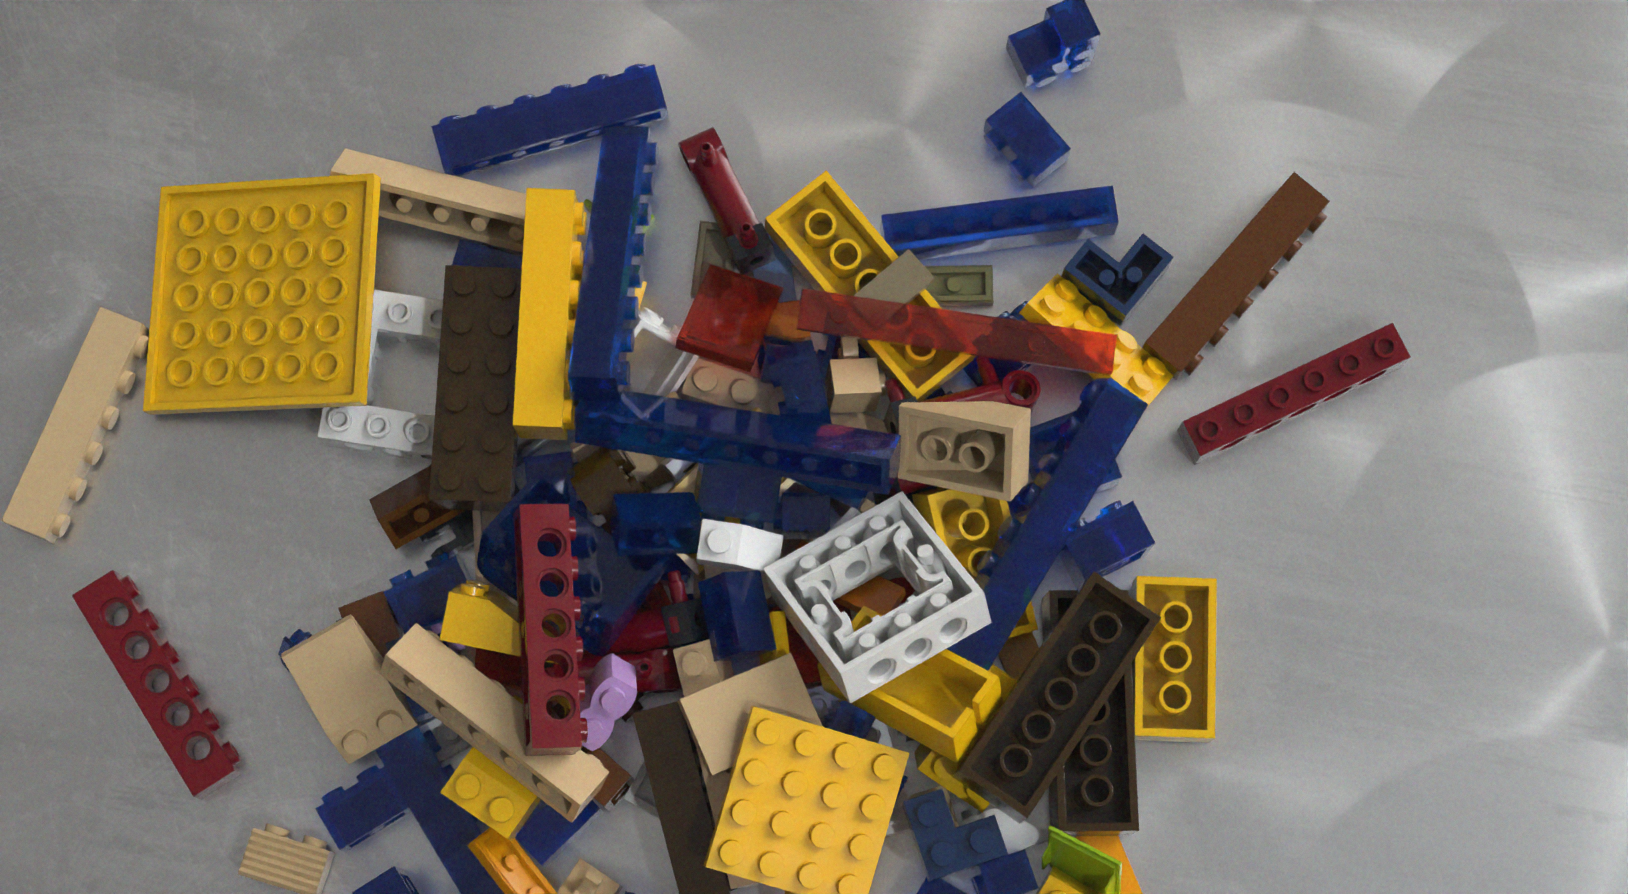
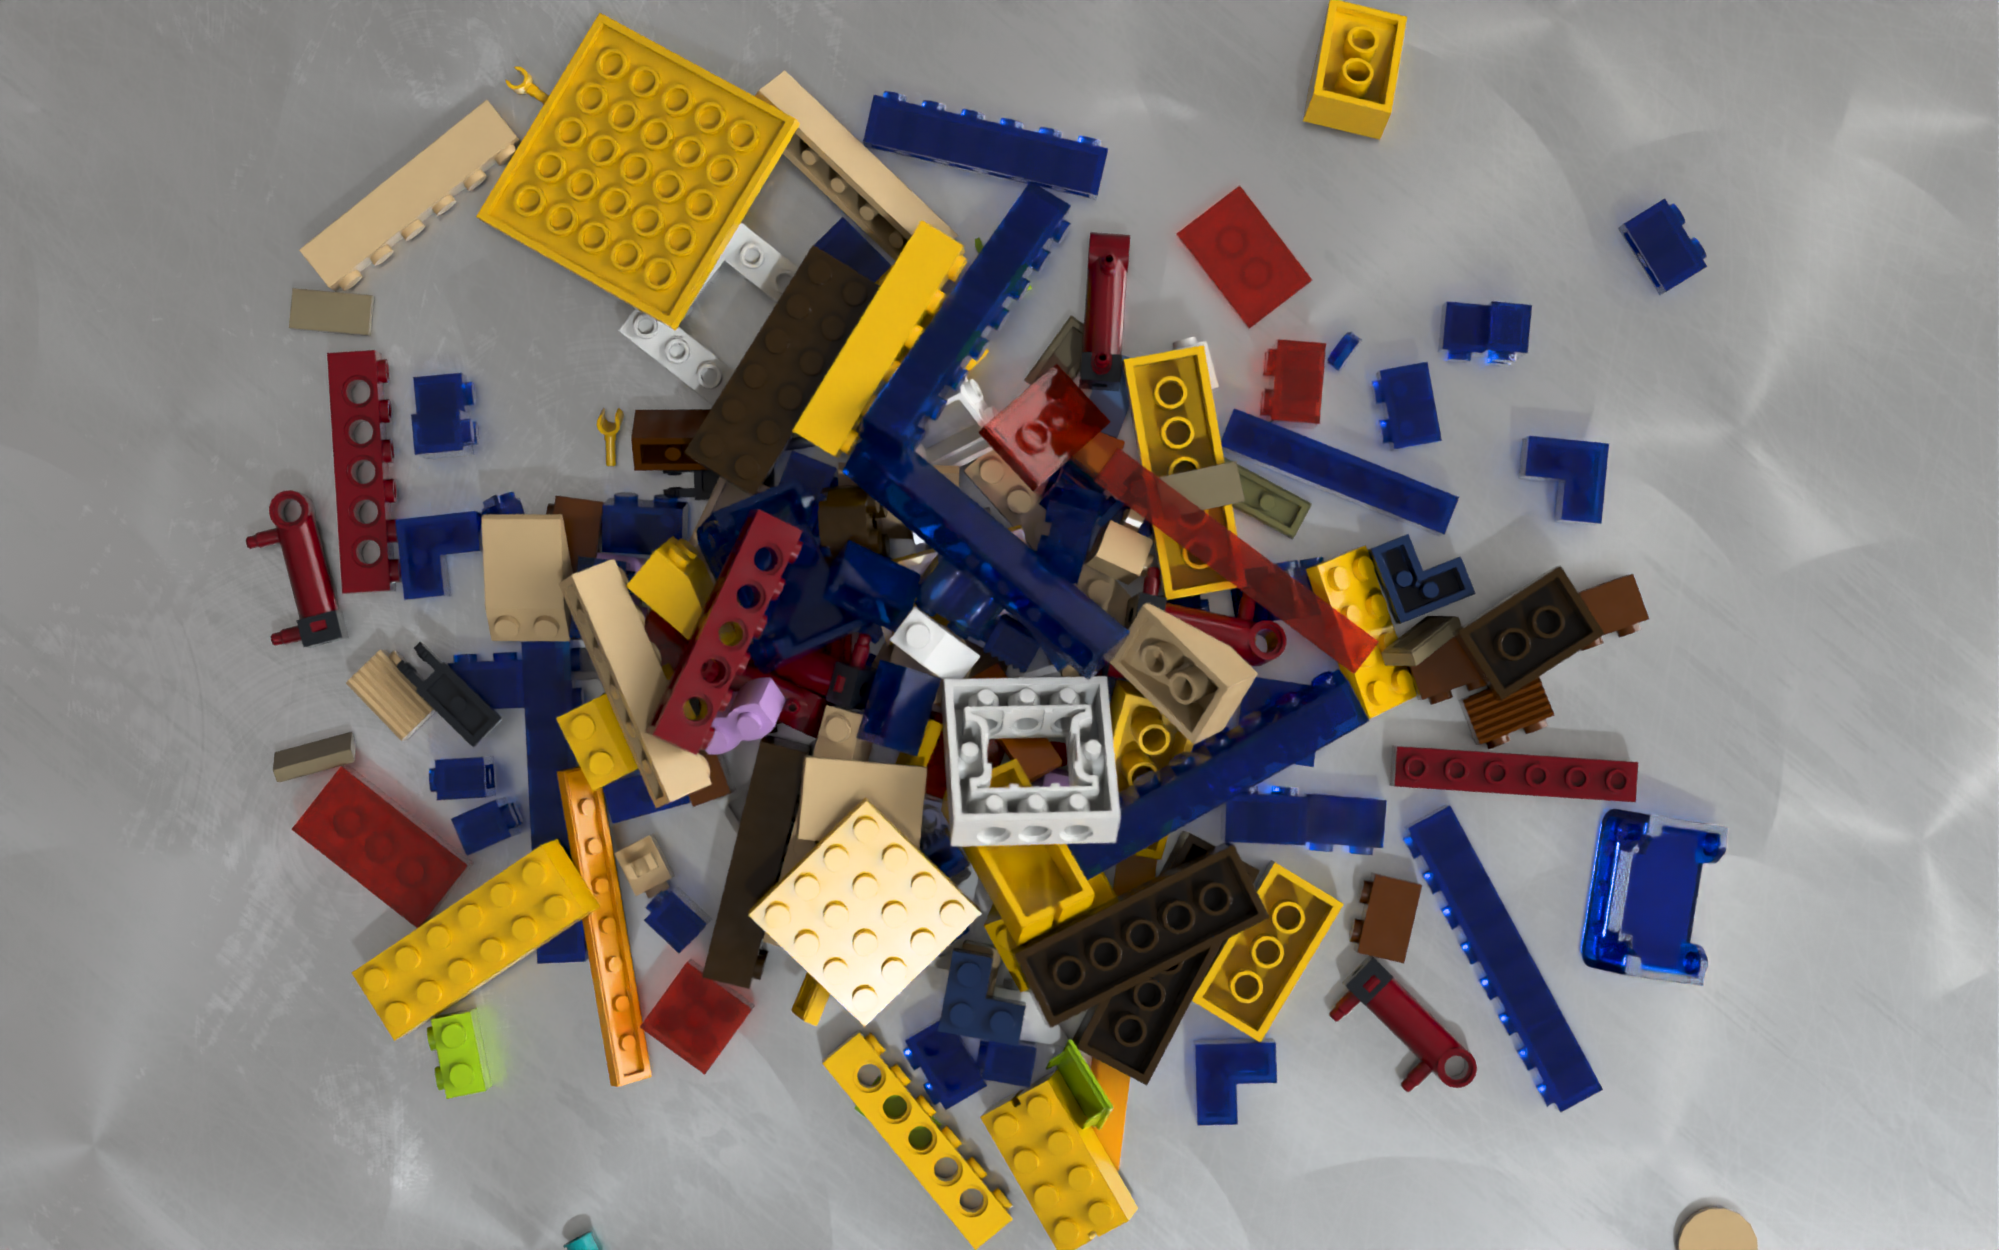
camera: 30 degrees right, 10 degrees up
none -> dark red piece [246,490,349,648]
none -> dark tan tile [289,288,374,336]
none -> clear blue brick [395,511,483,601]
none -> black hinge [396,642,503,747]
none -> clear blue brick [411,373,479,459]
none -> yellow hand [505,66,549,104]
none -> yellow hand [596,408,624,466]
none -> clear red tile [1176,185,1312,330]
none -> clear blue brick [1193,1038,1277,1126]
none -> clear red brick [1259,339,1326,429]
none -> clear blue brick [1300,793,1387,855]
none -> clear blue tile [1327,331,1362,372]
none -> dark red piece [1329,955,1477,1093]
none -> reddish brown brick [1349,872,1422,963]
none -> dark tan tile [1381,616,1462,666]
none -> clear blue brick [1402,804,1603,1113]
none -> dark brown brick [1452,566,1605,701]
none -> reddish brown brick [1458,677,1554,749]
none -> clear blue brick [1519,436,1609,526]
none -> clear blue windscreen [1581,809,1729,986]

